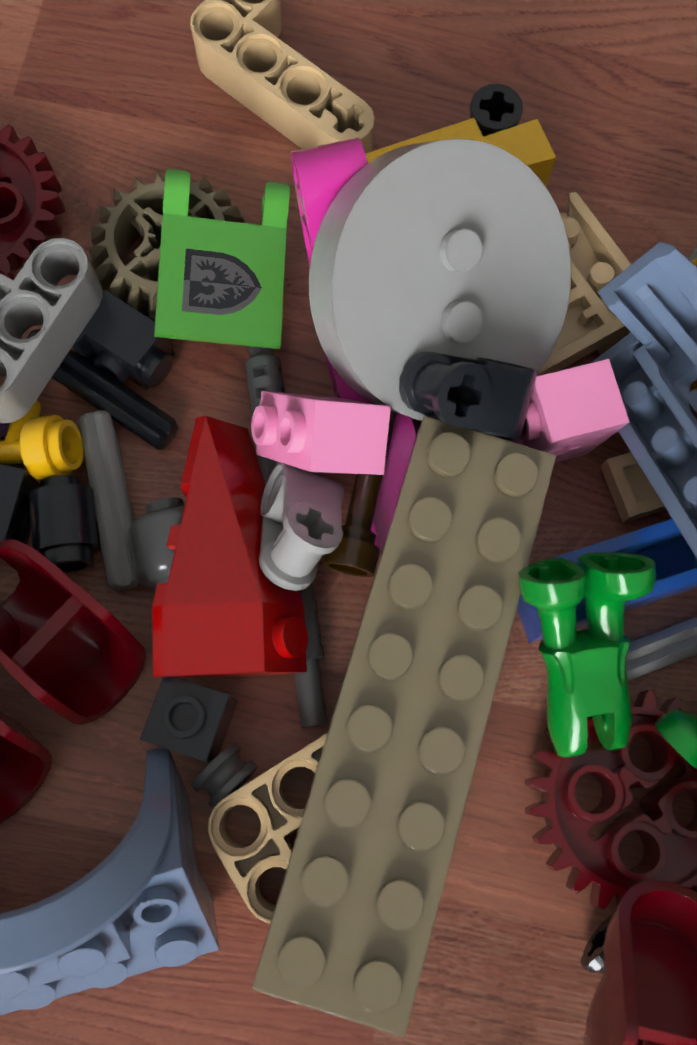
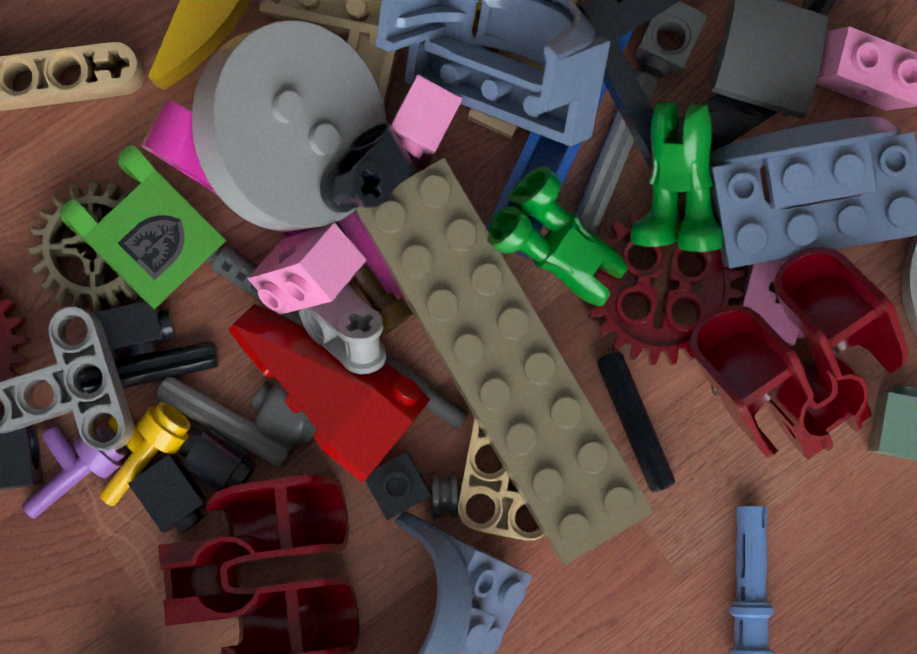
camera: 40 degrees left, 10 degrees up
none -> black axle [597,351,675,492]

